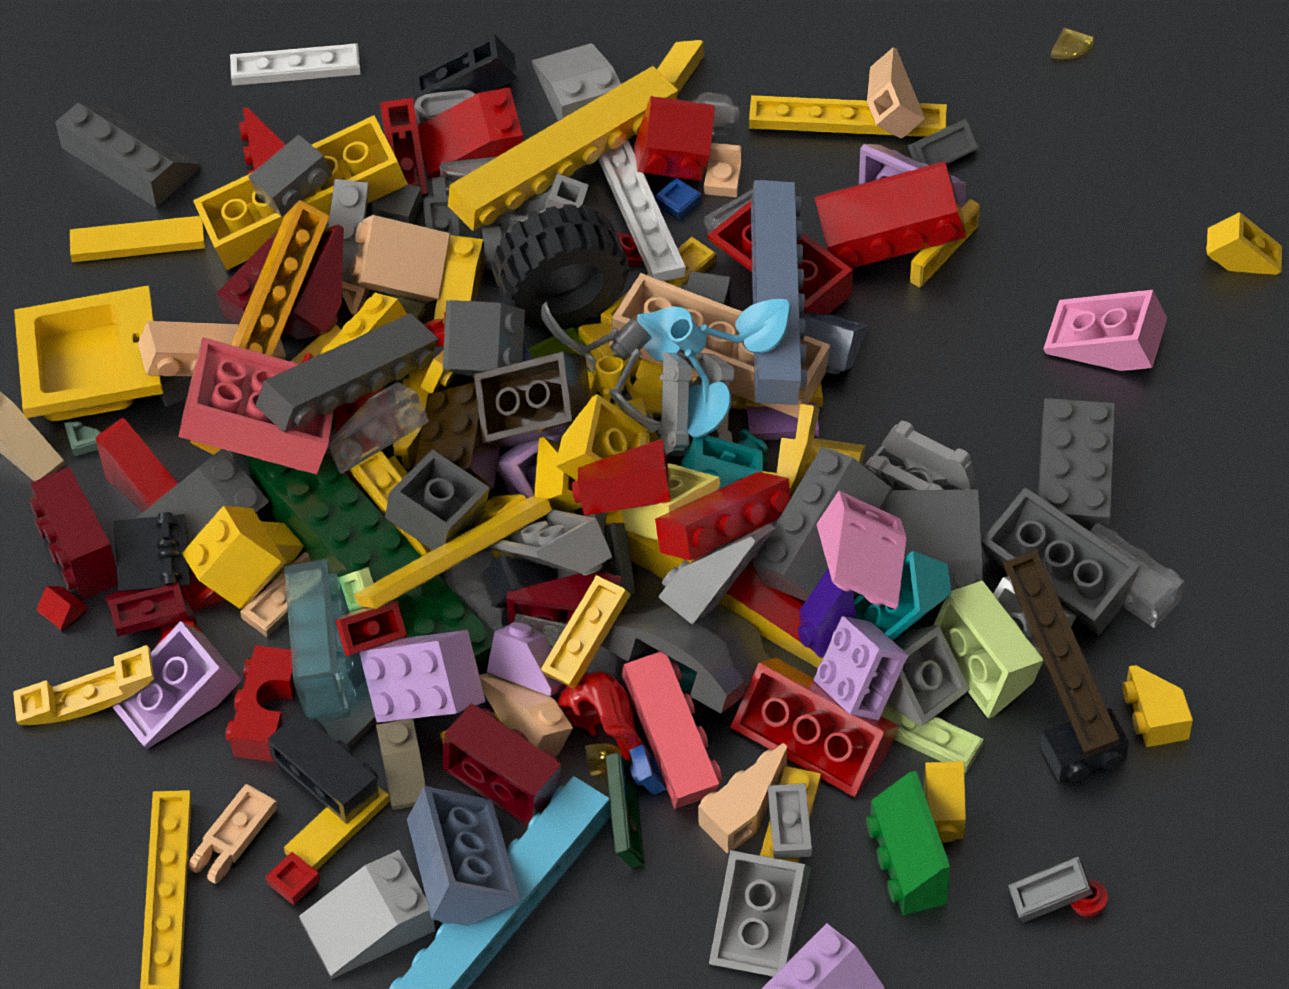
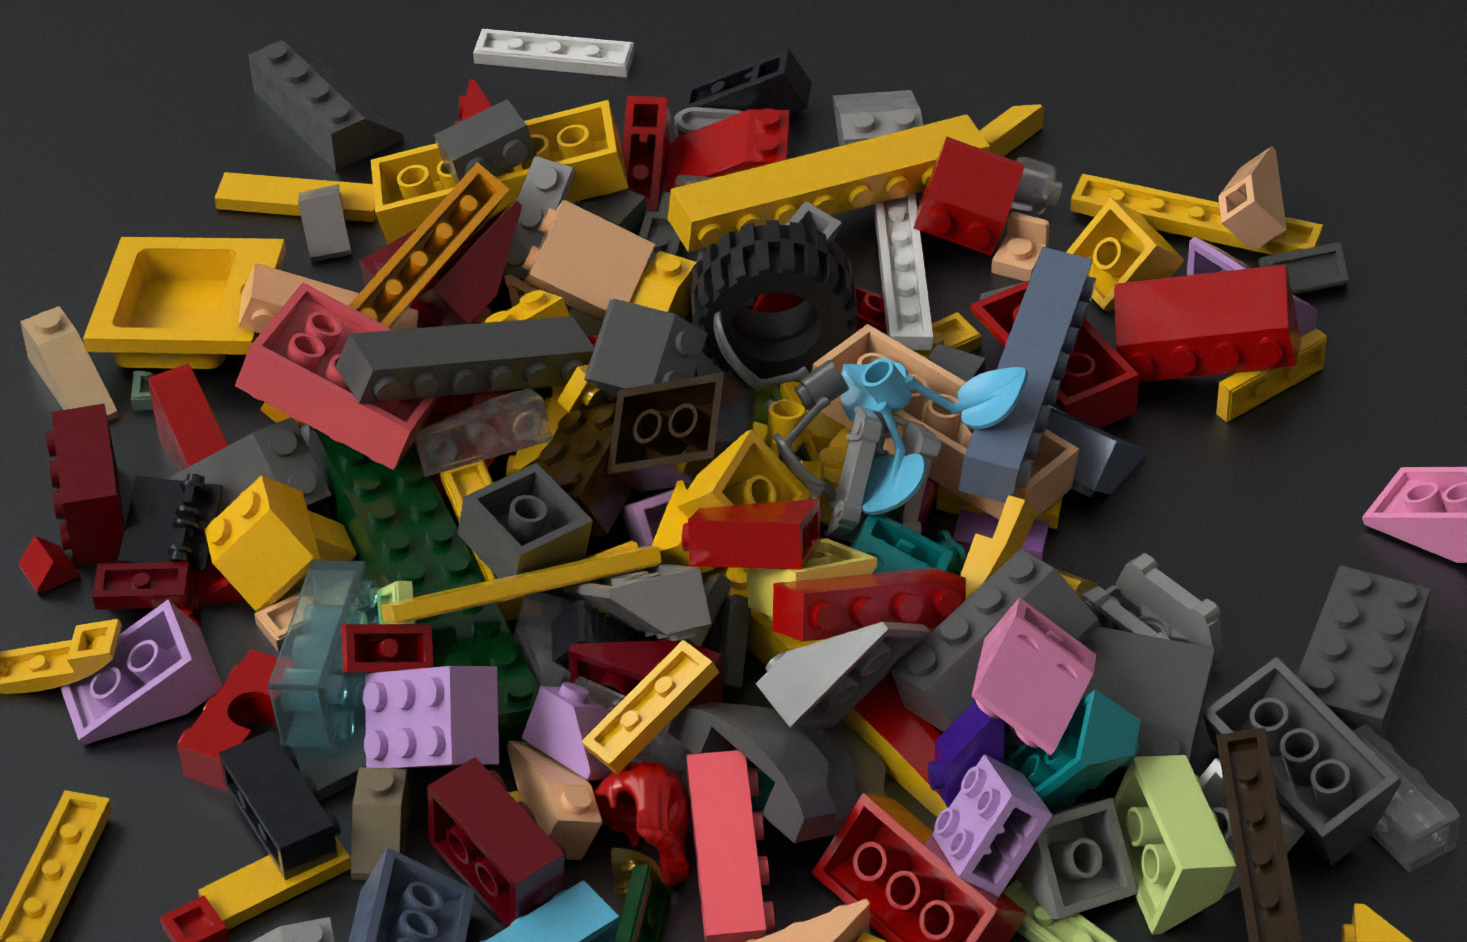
camera: 15 degrees right, 10 degrees down
light nougat hinge [188,784,278,884] -> none
blue plate [630,744,667,795] -> none
blue tile [655,177,701,220] -> none
none -> light grey slope [298,185,352,263]
none -> yellow slope [1066,198,1185,312]

